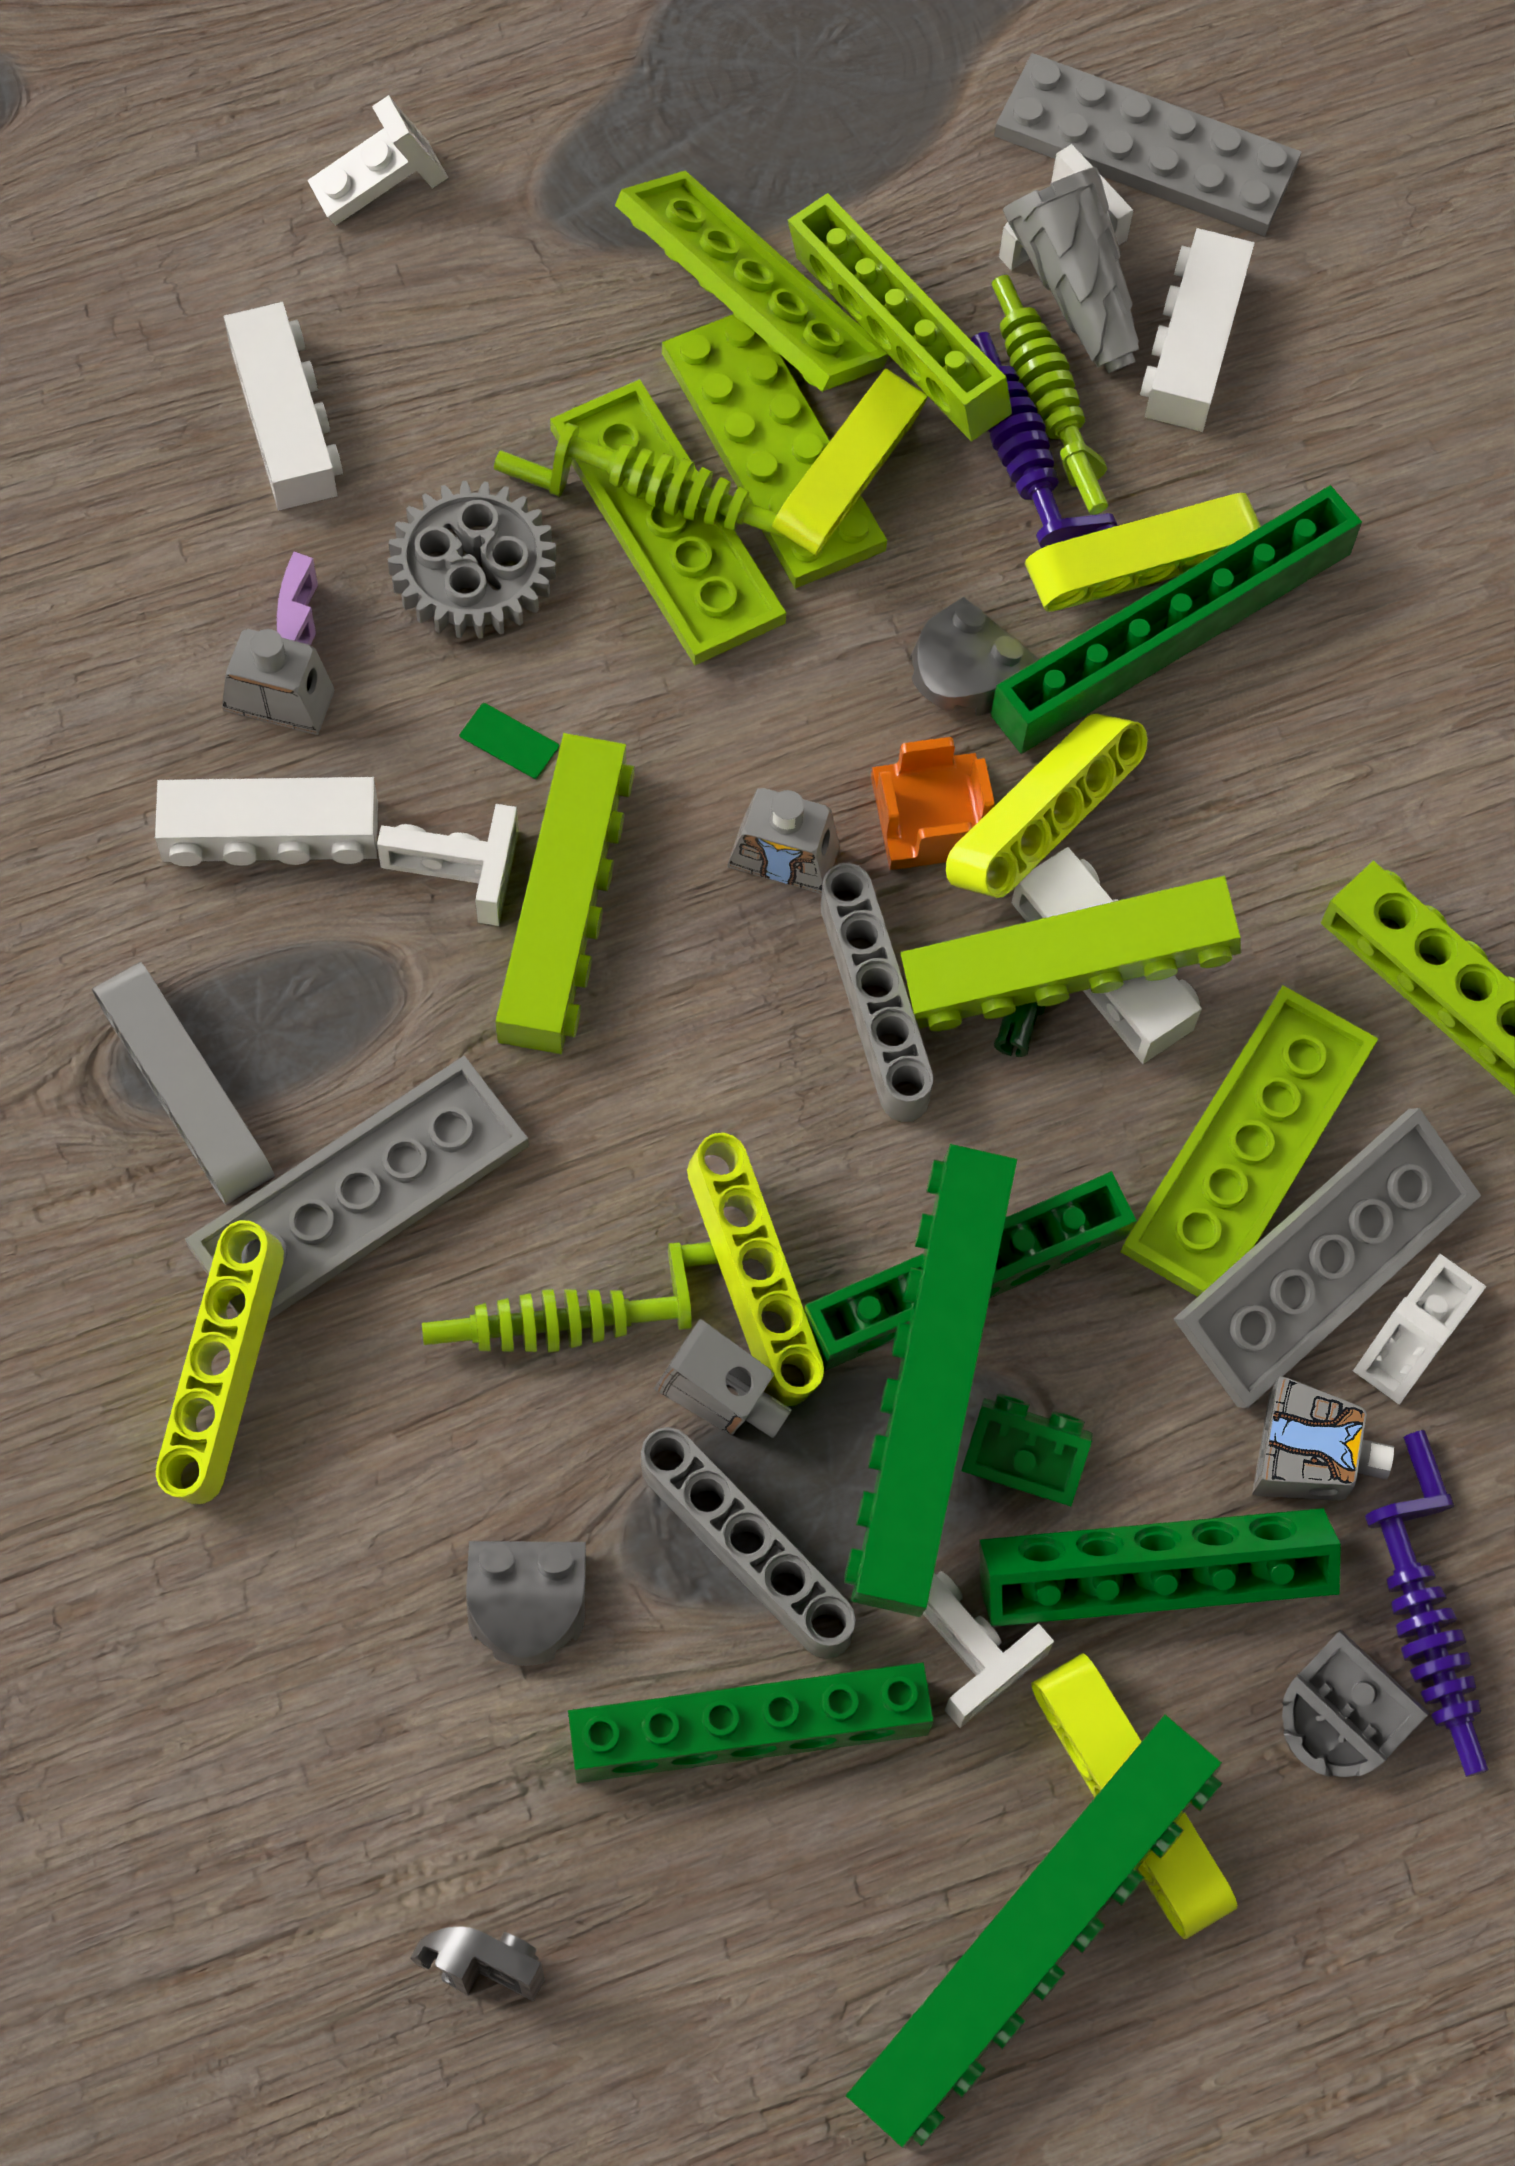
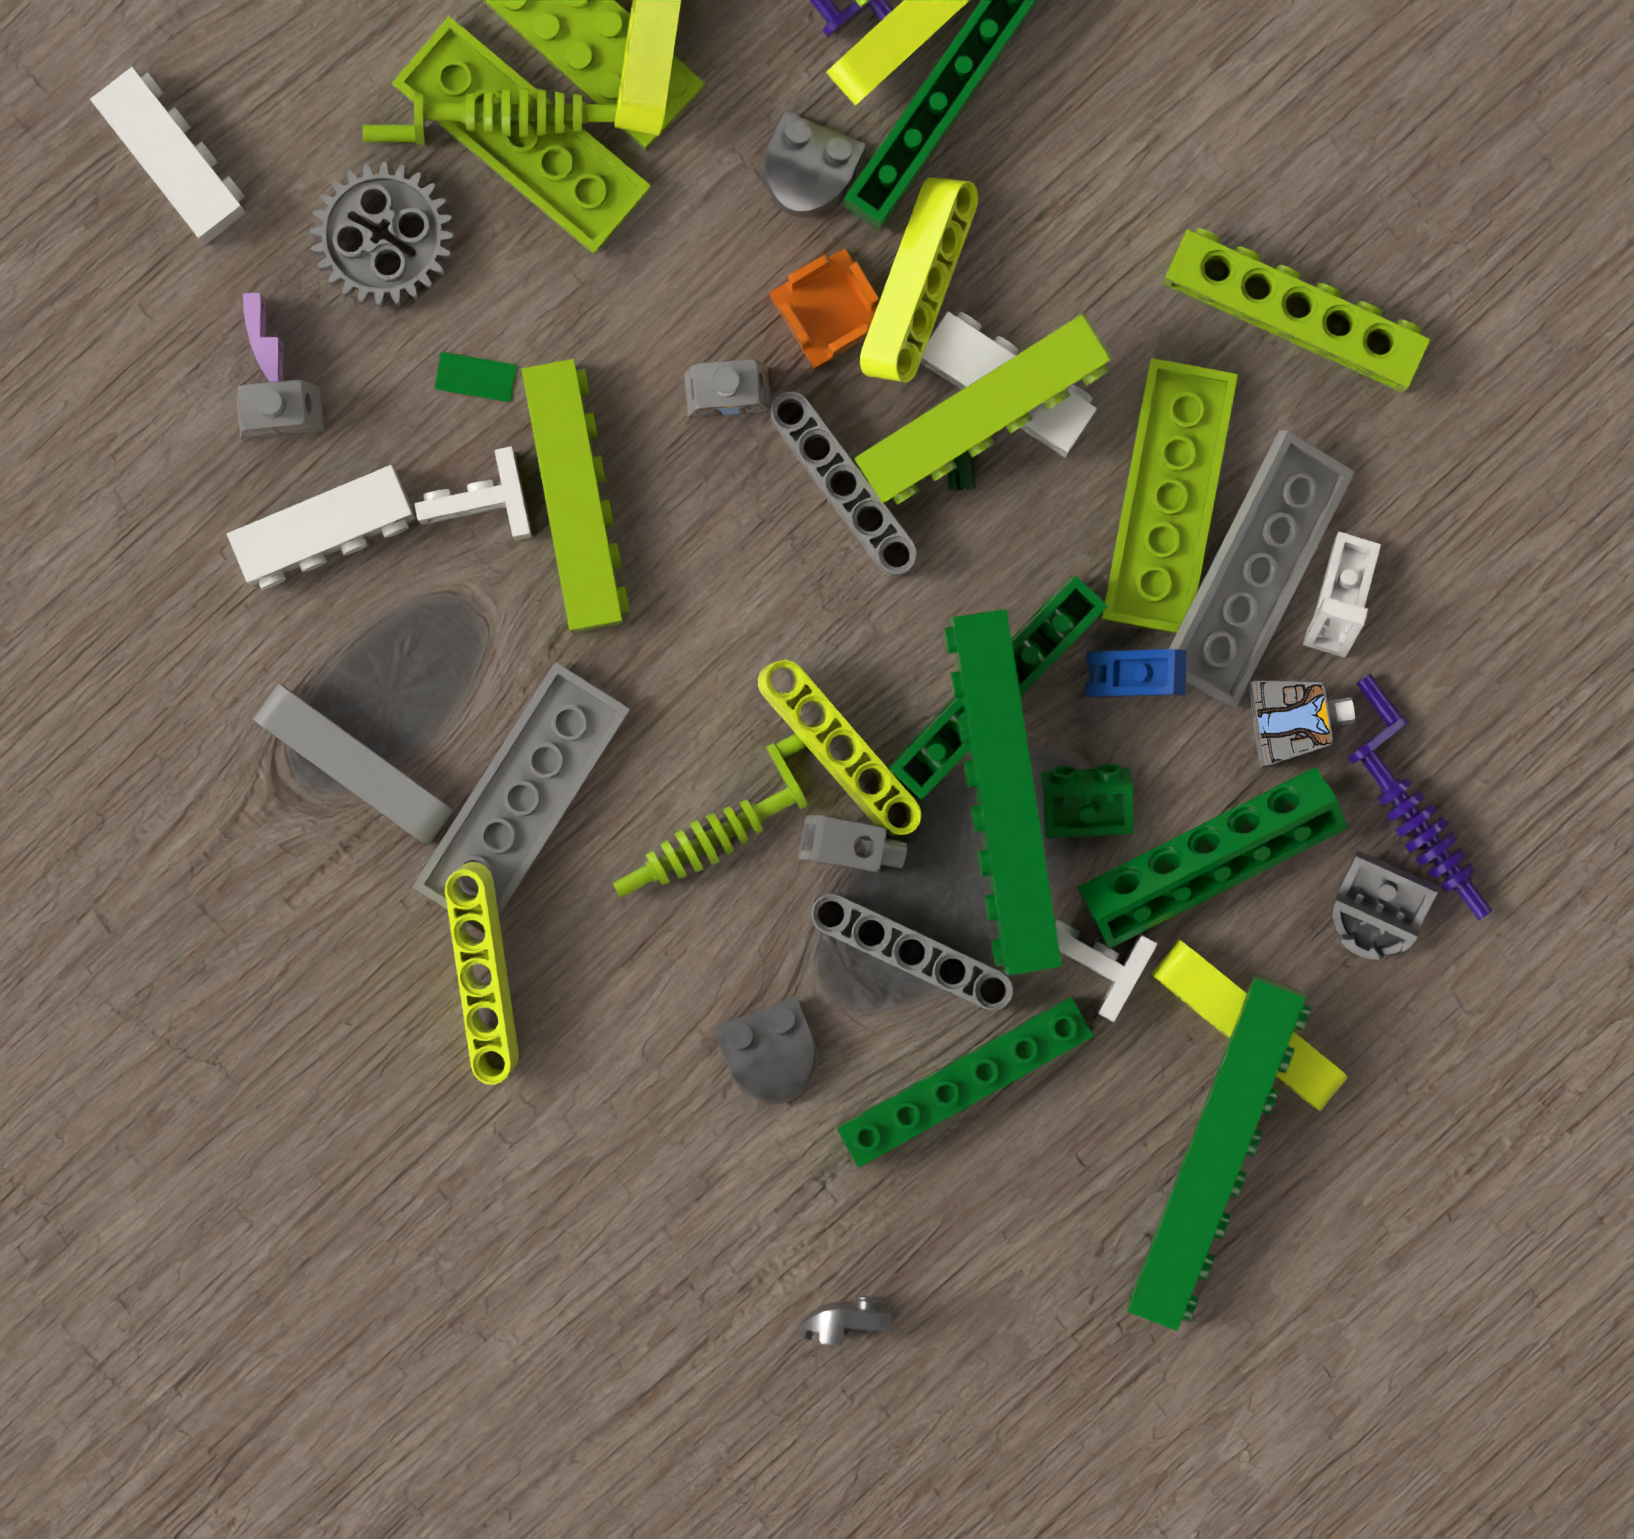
camera: 15 degrees left, 20 degrees up
none -> blue plate [1085,649,1187,698]

